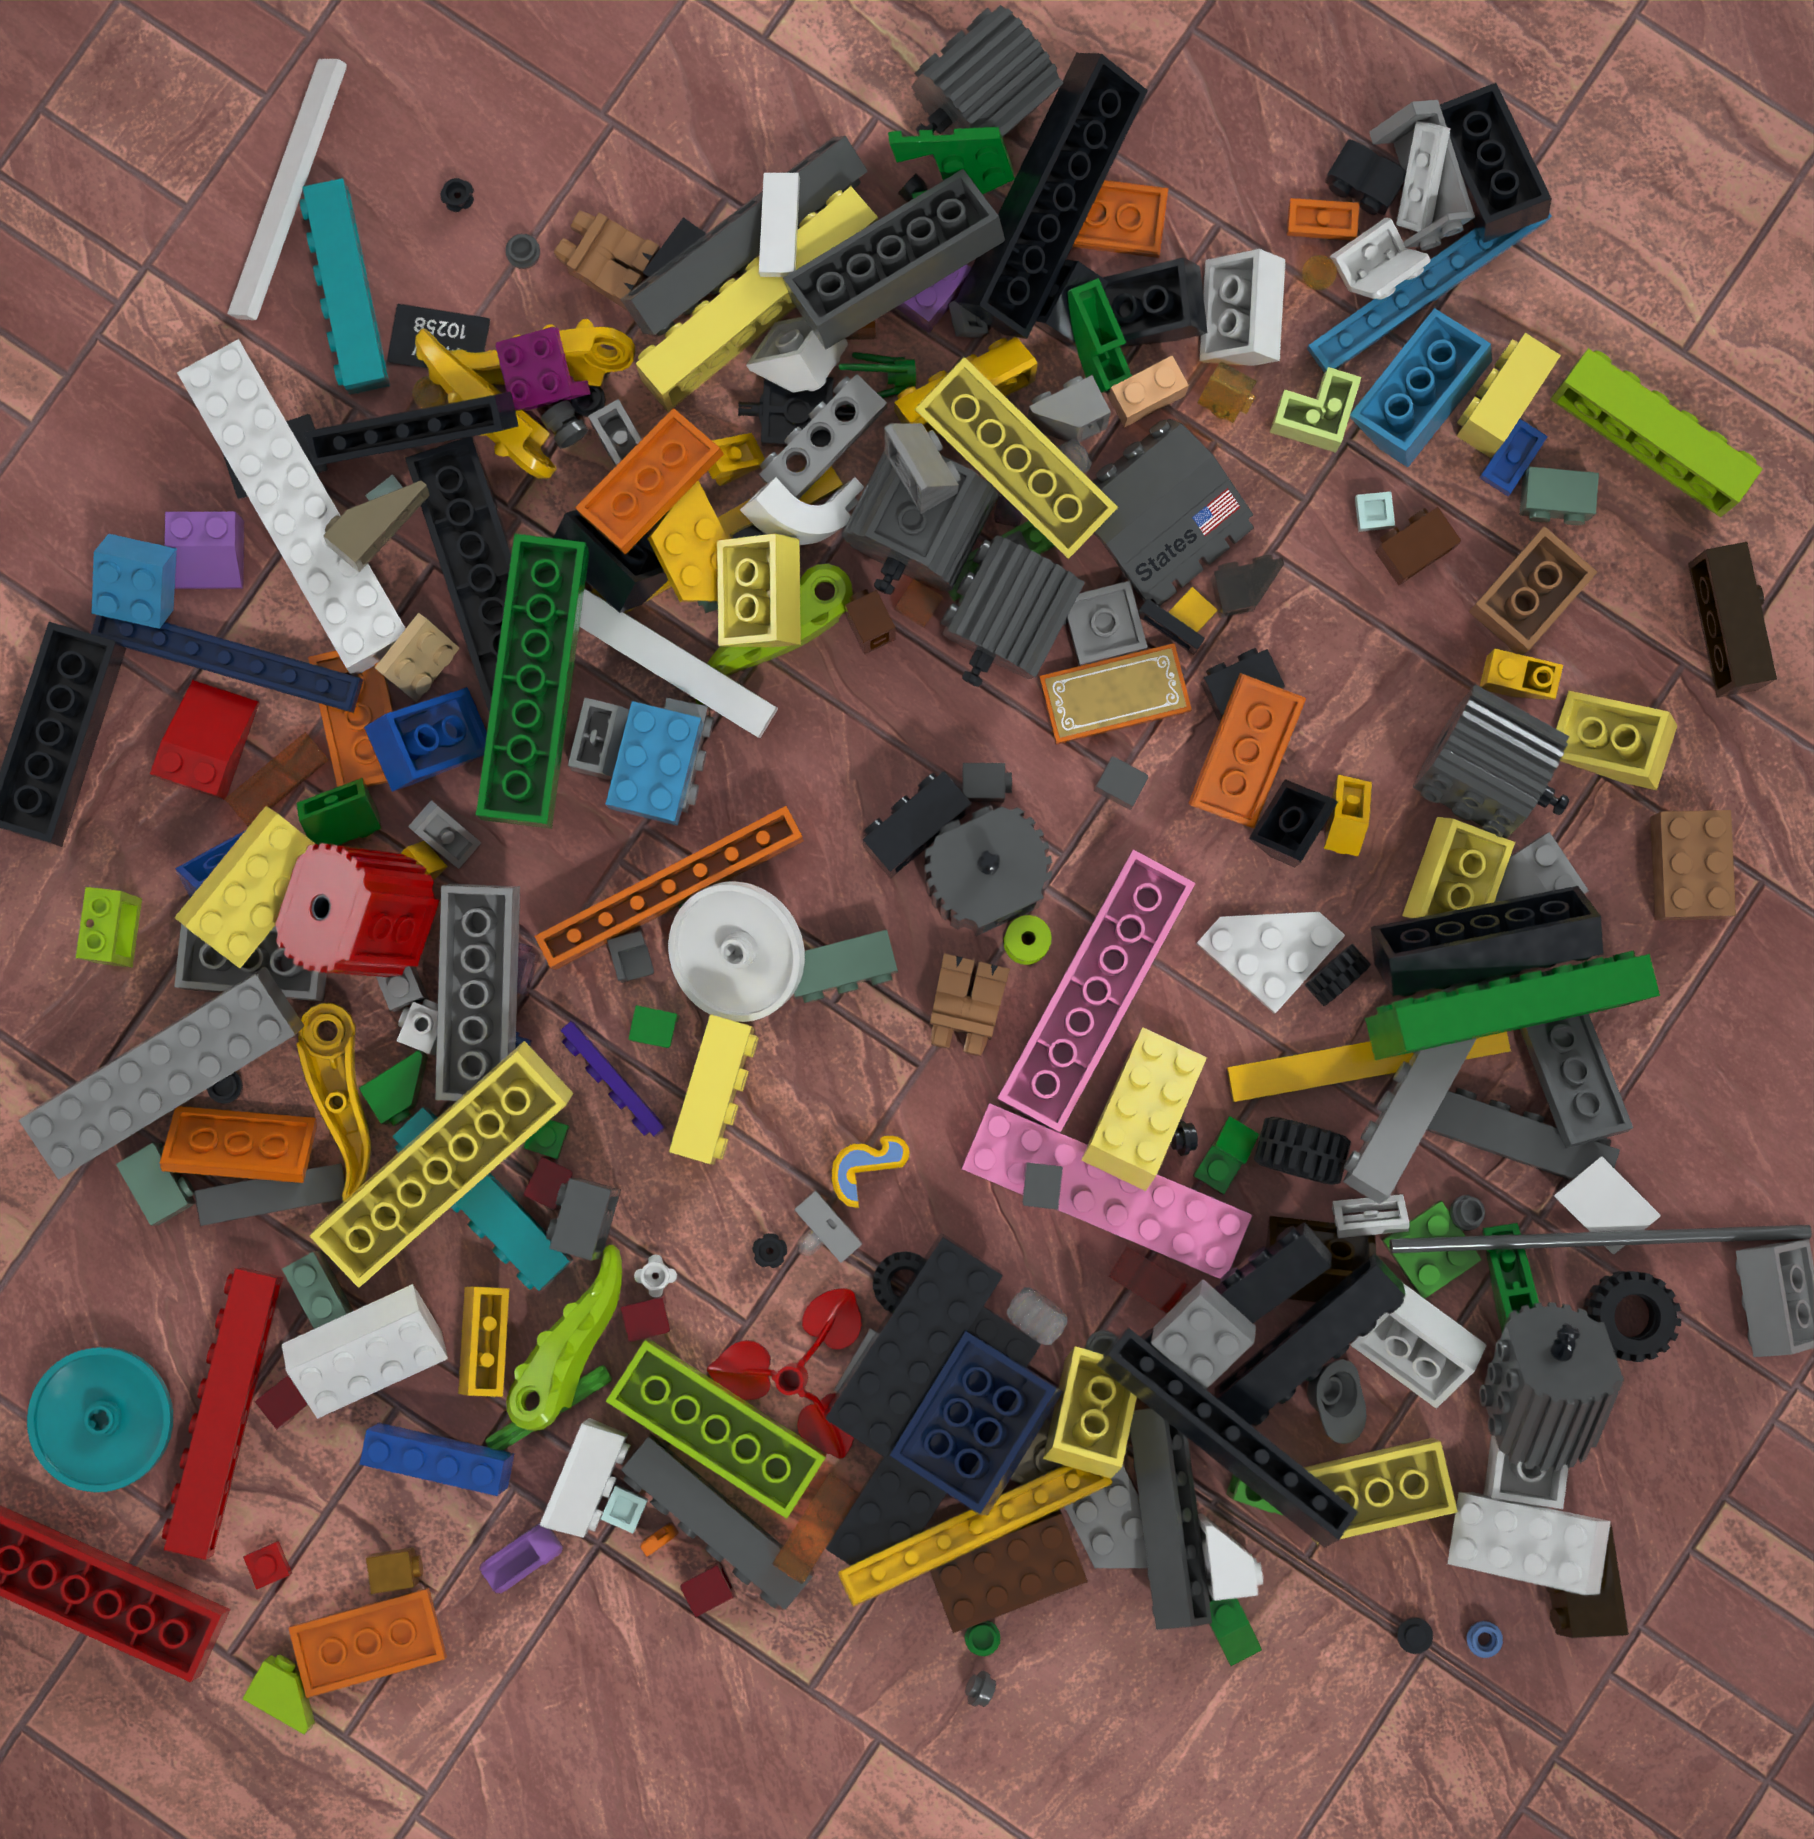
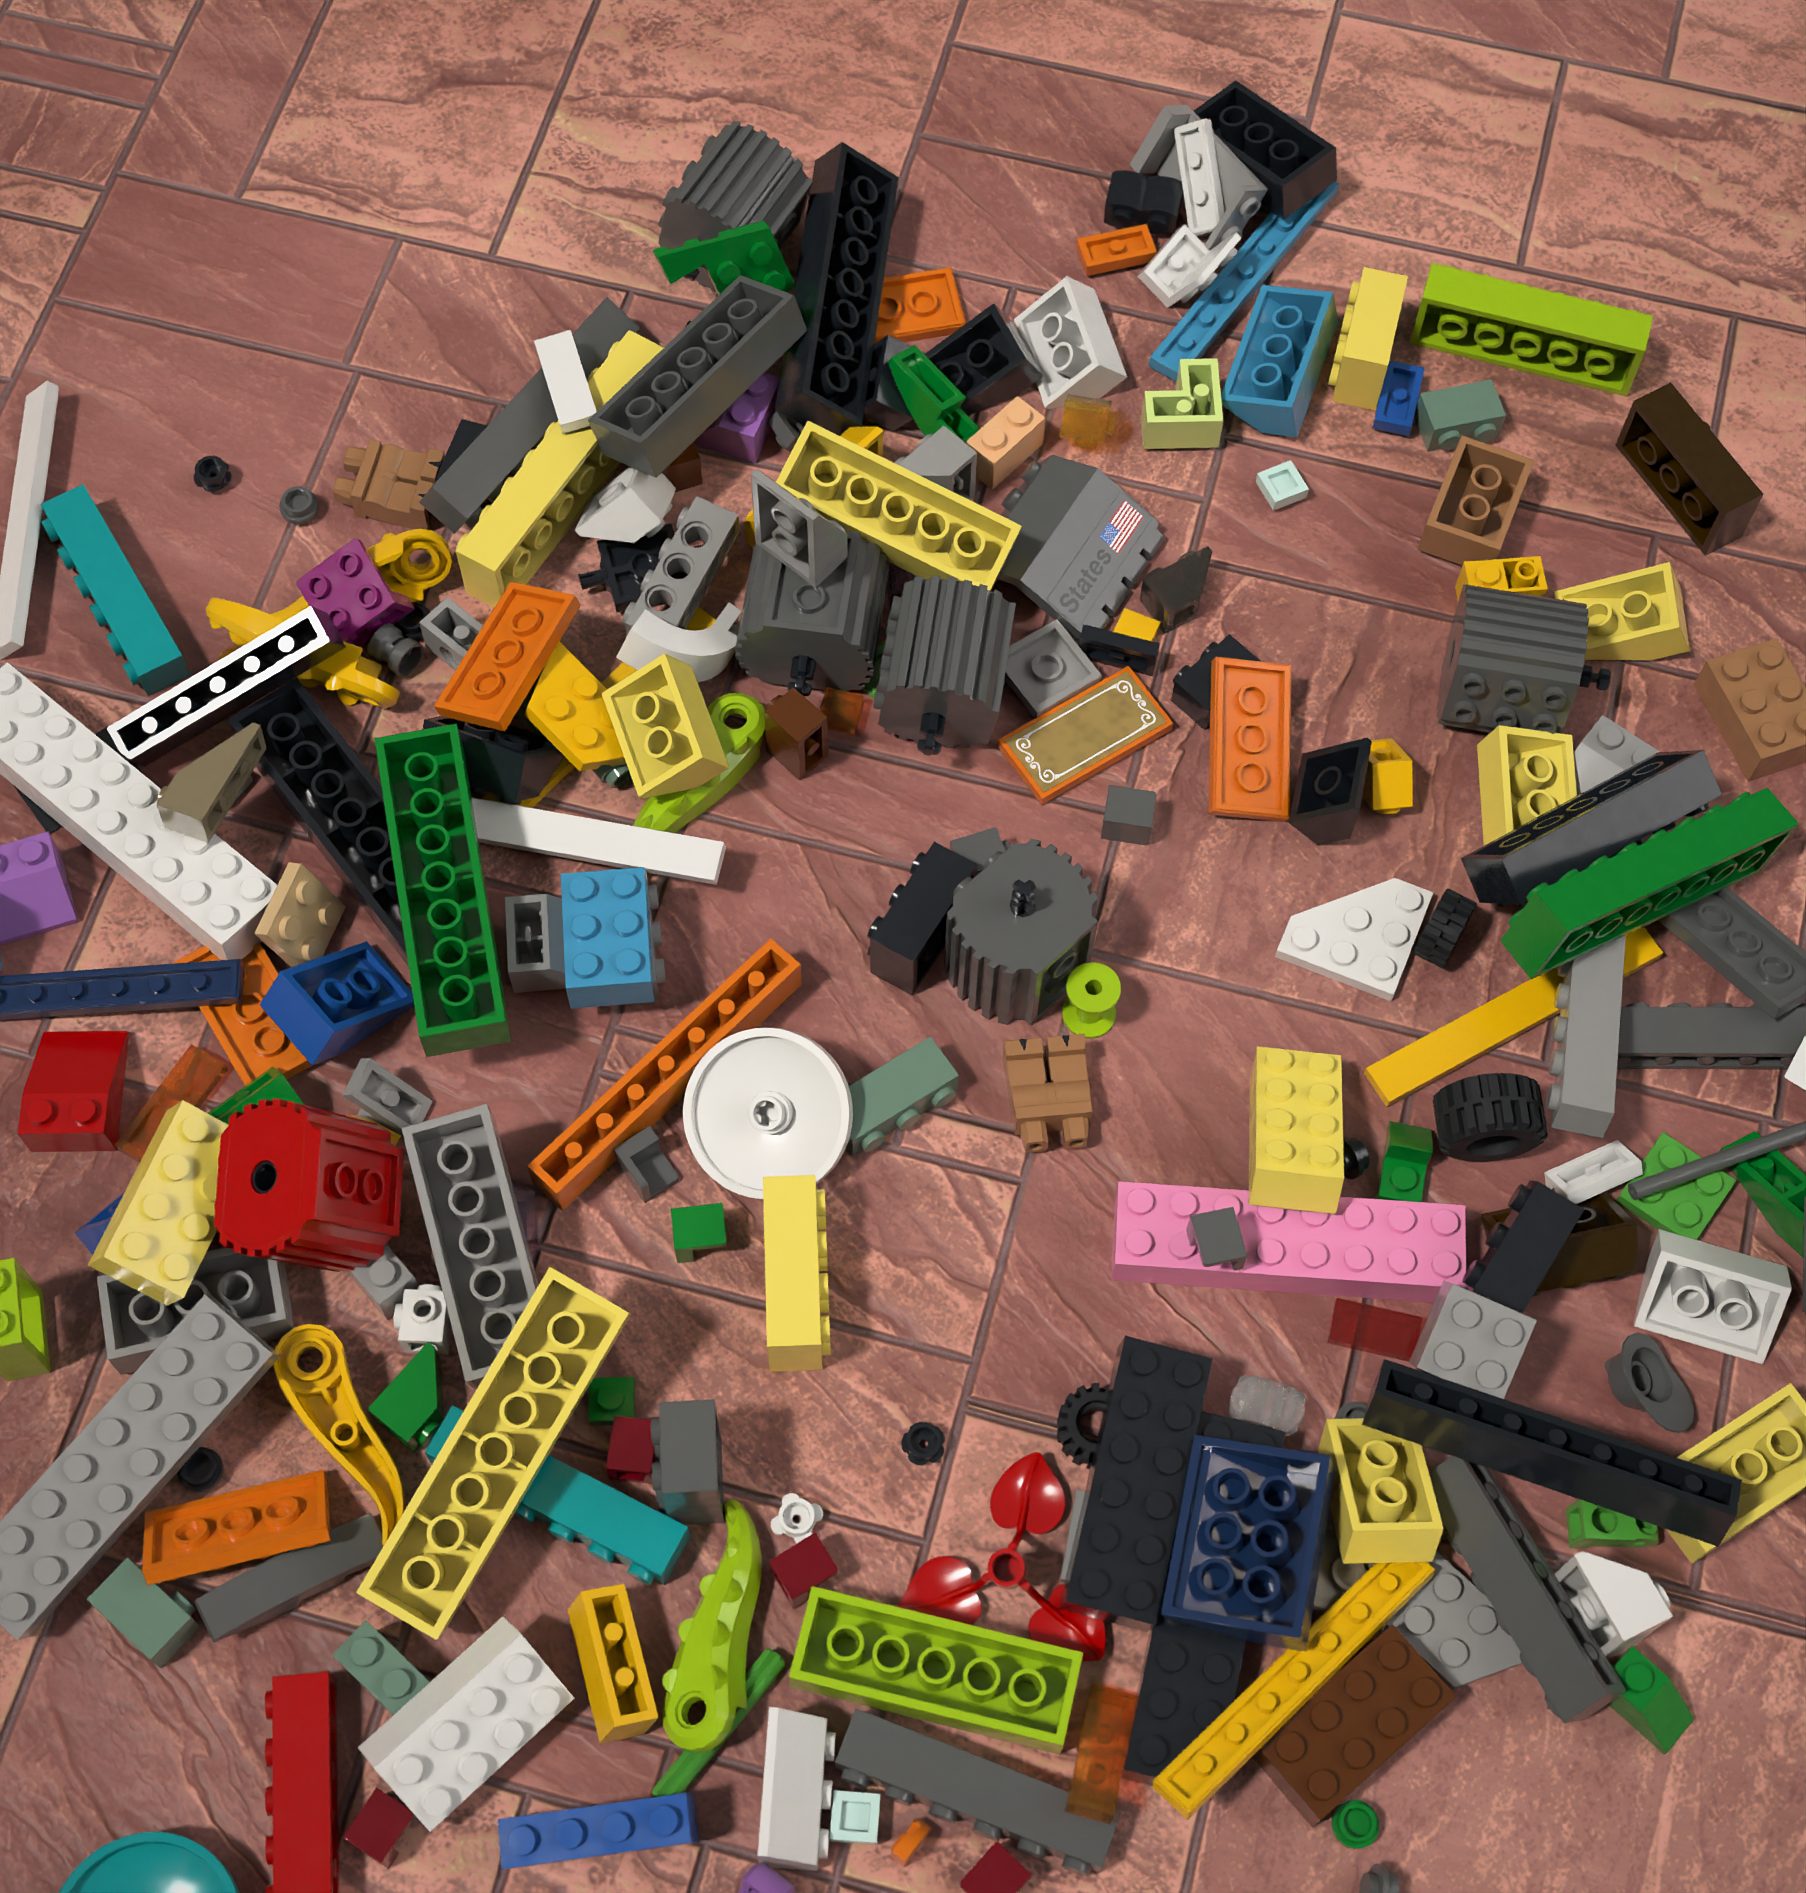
camera: 20 degrees left, 20 degrees down
black sticker [387,304,490,368] -> none
dark purple plate [560,1021,667,1137] -> none
yellow slope [708,433,765,486] -> none
light grey piece [794,1190,863,1263] -> none
animal [831,1136,910,1208] -> none
green plant [838,352,916,407] -> none
bright pink brick [997,850,1195,1133] -> none
black brick [1214,1253,1406,1426] -> none
clear yellow plate [1302,255,1337,290] -> none
reddish brown brick [1375,507,1462,586] -> none
dark grey plate [1450,1195,1485,1231] -> none

